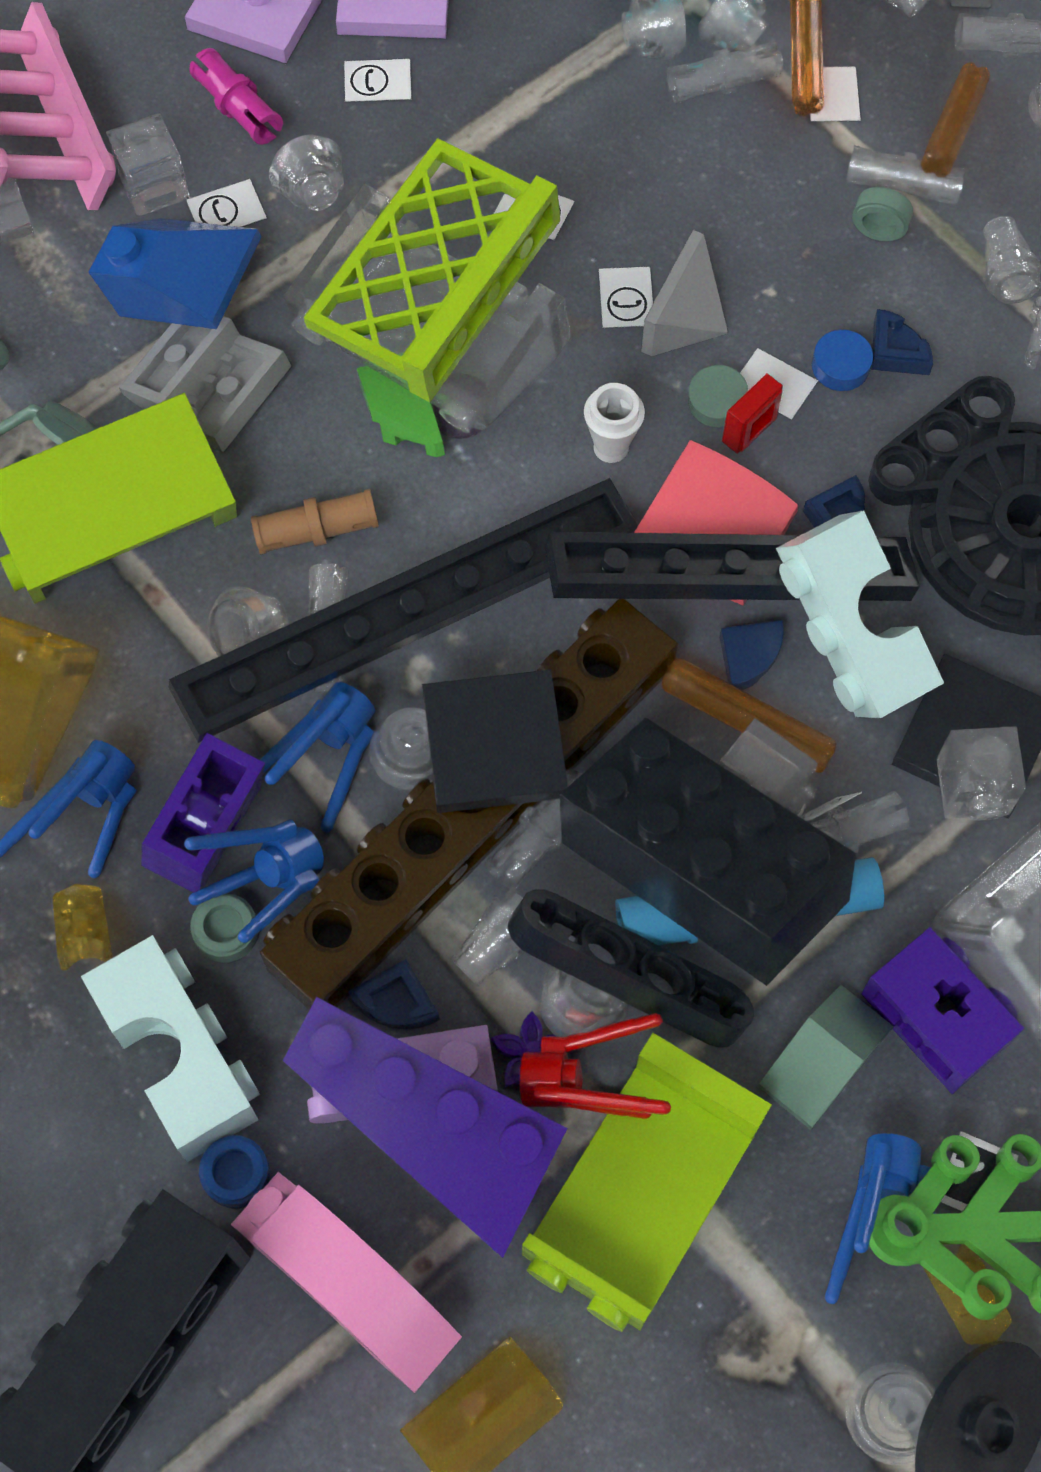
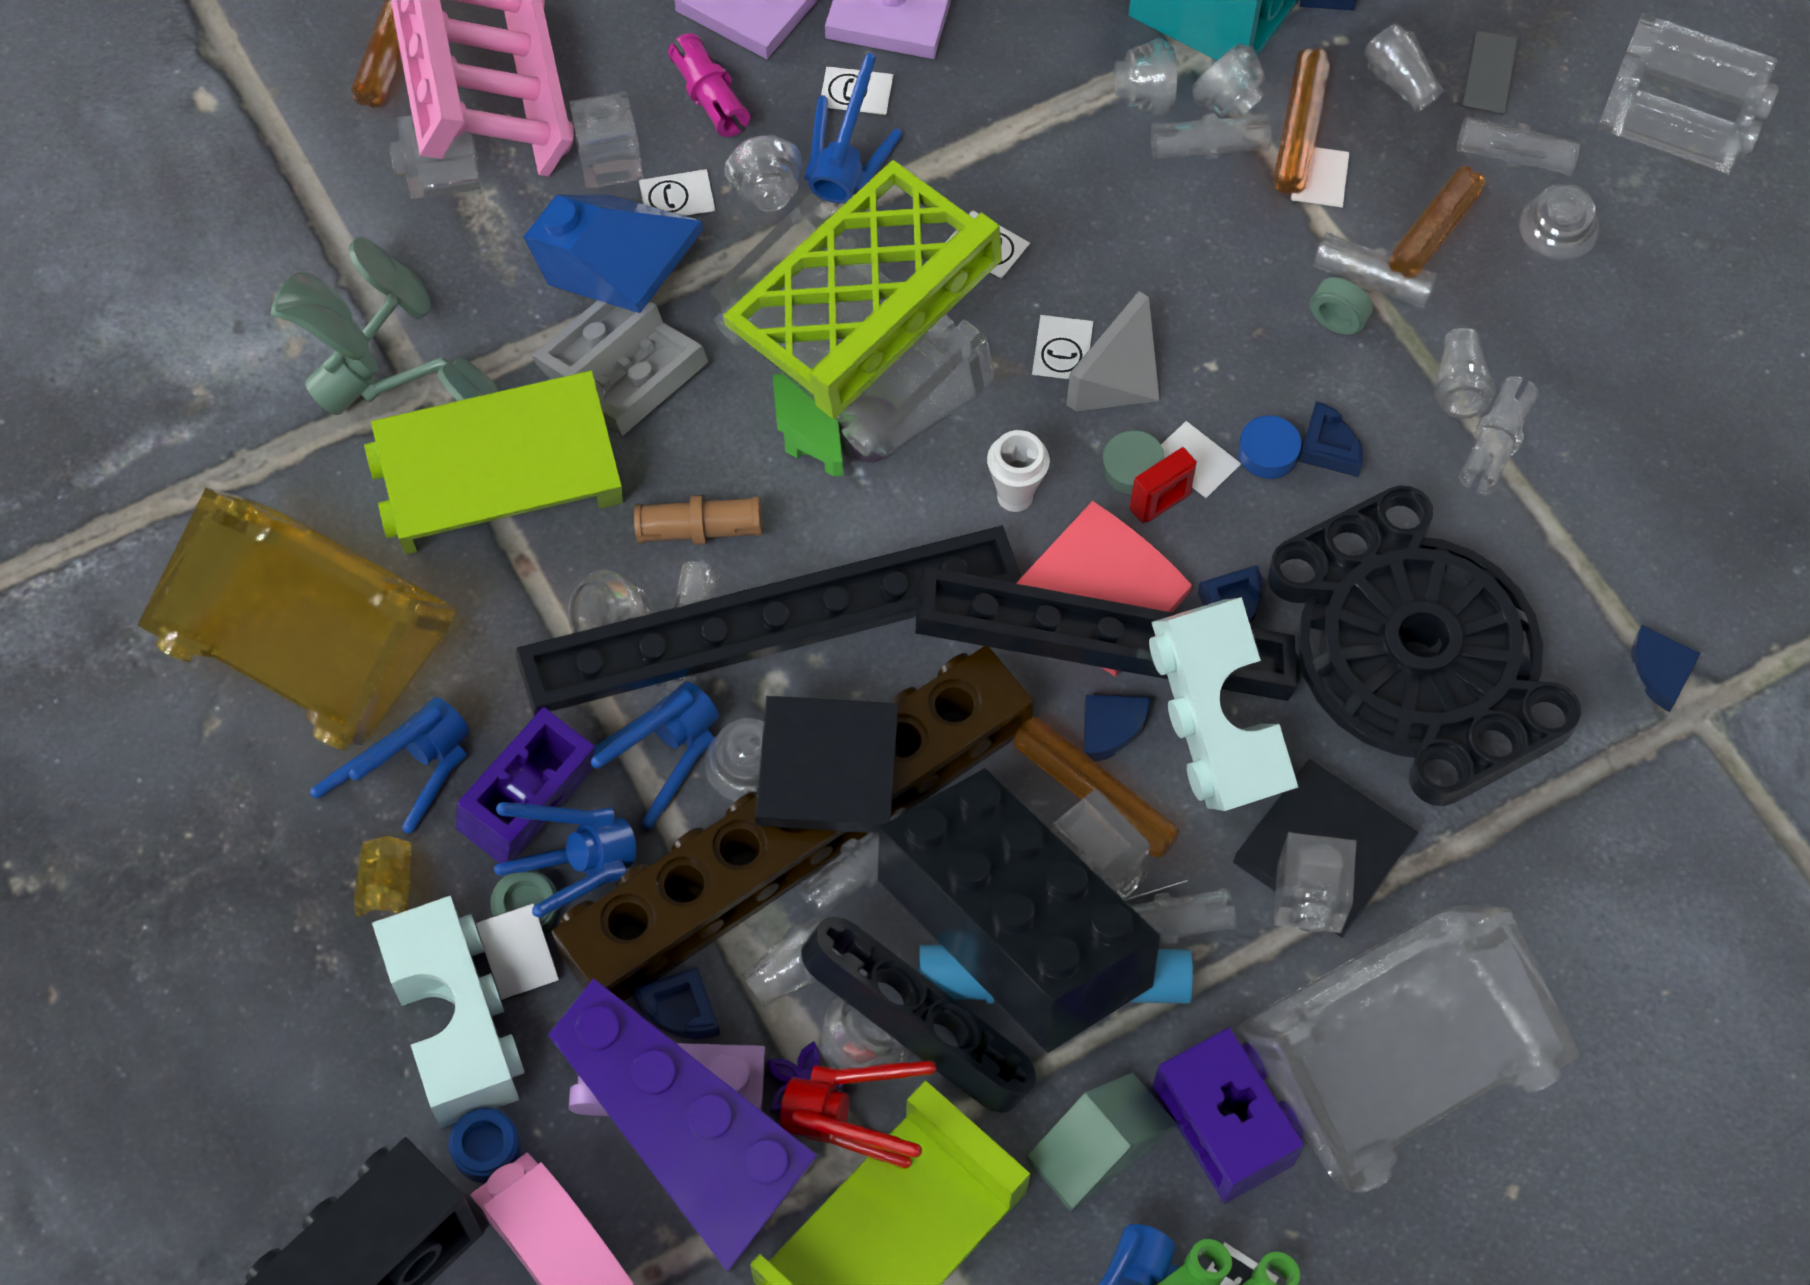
camera: 10 degrees right, 5 degrees down
none -> white sticker [476,903,559,1000]
none -> blue plant [804,52,903,204]

